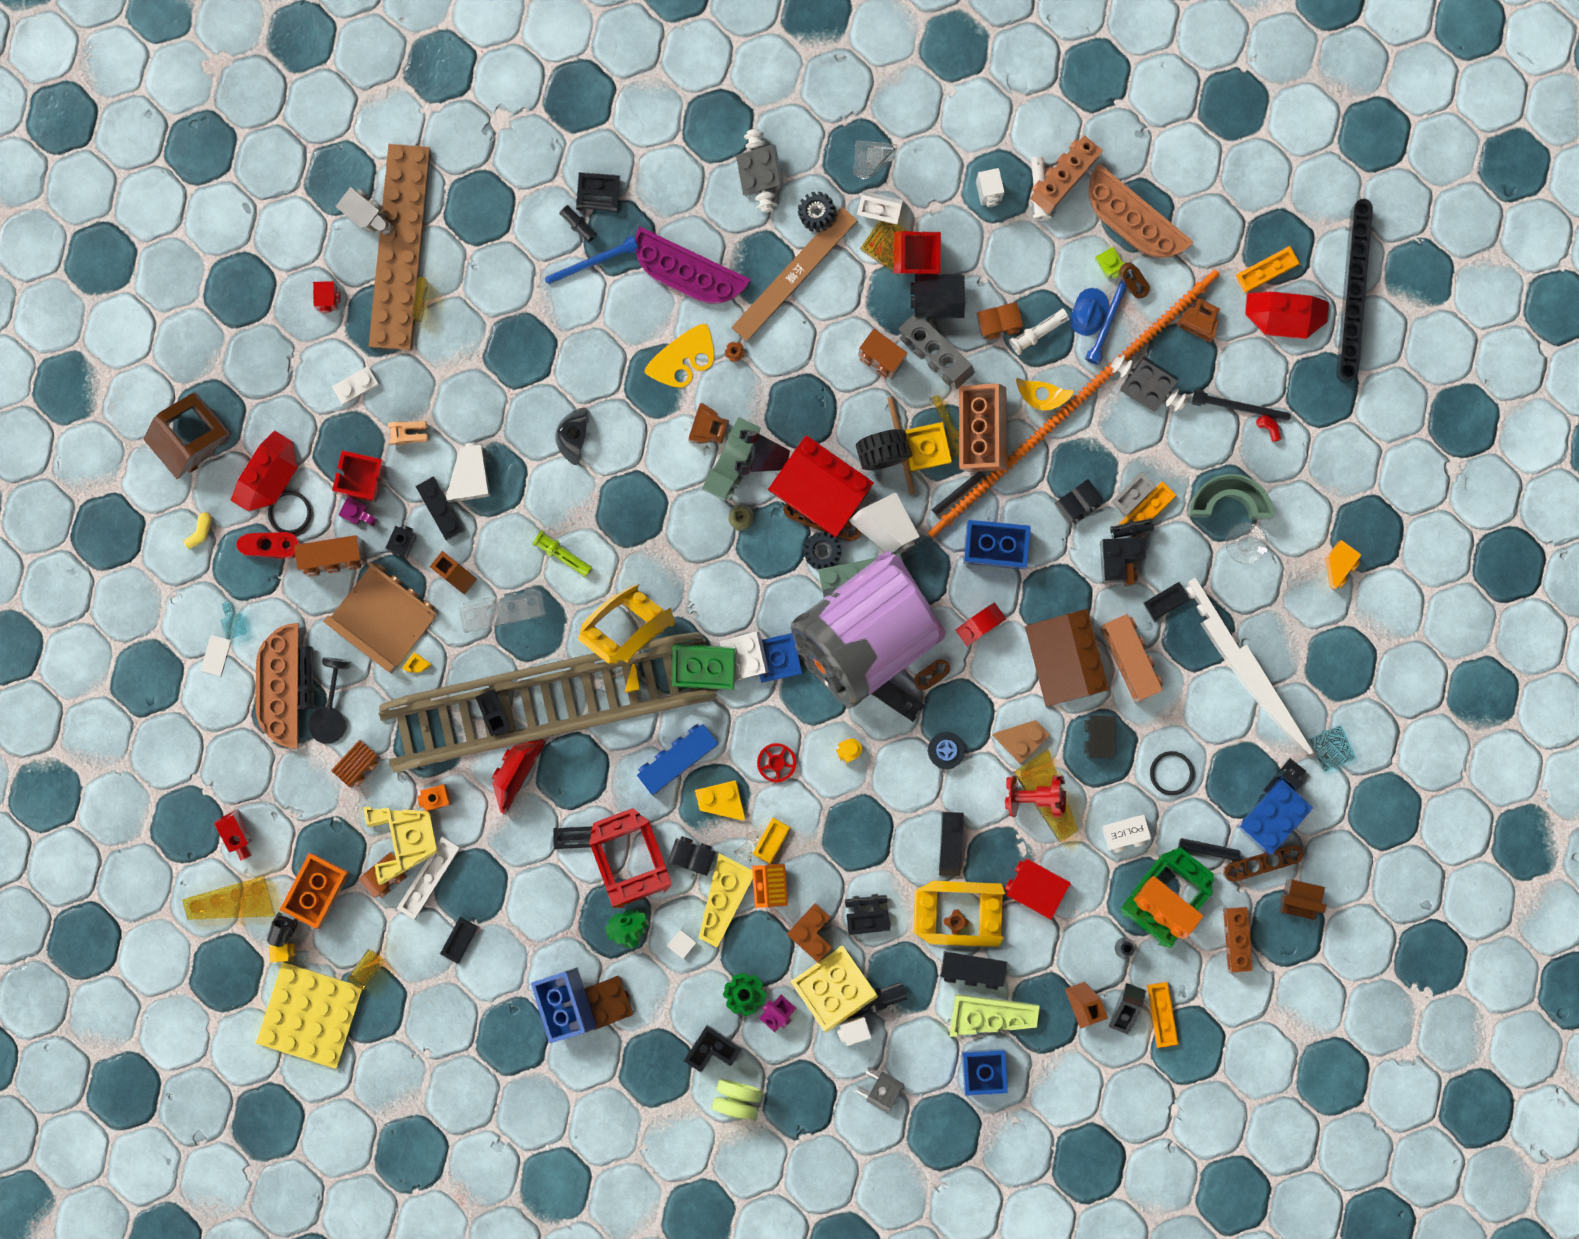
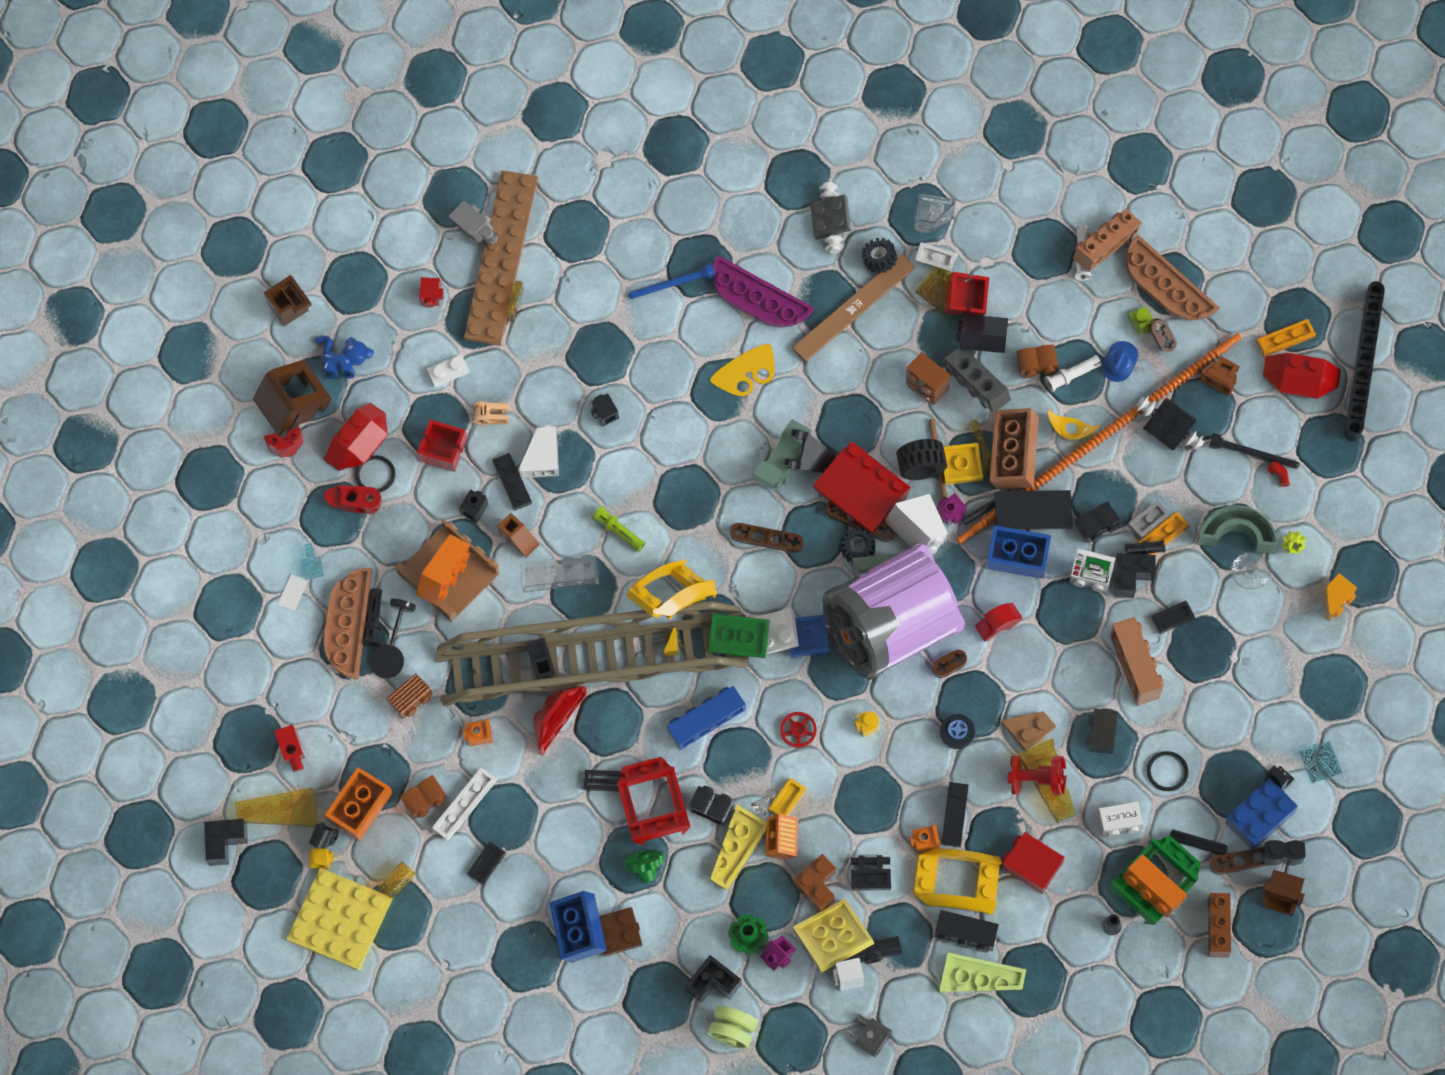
camera: 10 degrees right, 15 degrees down
light yellow arm [184,512,212,549] -> none
dark orange brick [294,535,366,577] -> none
magenta plate [338,497,377,527] -> none
light yellow wing [363,807,438,885] -> none
yellow tile [402,652,432,673] -> none
black piece [555,408,587,465] -> none
black pin [559,205,597,243] -> none
black plate [576,172,620,213] -> none
white tile [667,929,696,959] -> none
dark orange piece [688,403,729,444] -> none
yellow wing [695,780,745,820] -> none
dark orange plate [725,342,745,362] -> none
olive plate [728,505,754,531] -> none
black plate [871,680,925,722] -> none
dark orange plate [944,909,969,935] -> none
blue brick [961,1049,1008,1096] -> none
white brick [976,168,1004,207] -> none
reddish brown slope [1025,609,1109,707] -> none
dark orange slope [1065,982,1108,1029] -> none
blue piece [1085,271,1131,365] -> none
black slope [1109,983,1146,1034] -> none
reddish brown plate [1124,563,1138,587] -> none
light orange tile [1146,982,1178,1048] -> none
white slope [1185,578,1313,755] -> none
none -> black brick [204,818,248,866]
none -> red cylinder [263,427,303,458]
none -> reddish brown plate [264,275,312,326]
none -> blue animal [315,335,374,379]
none -> orange brick [416,534,470,606]
none -> black brick [590,393,620,427]
none -> reddish brown beam [730,523,803,553]
none -> orange brick [909,824,940,853]
none -> magenta brick [937,493,967,526]
none -> black tile [994,490,1073,530]
none -> white slope [1070,549,1115,592]
none -> black brick [1262,840,1306,866]
none -> neon yellow gear [1282,530,1306,554]

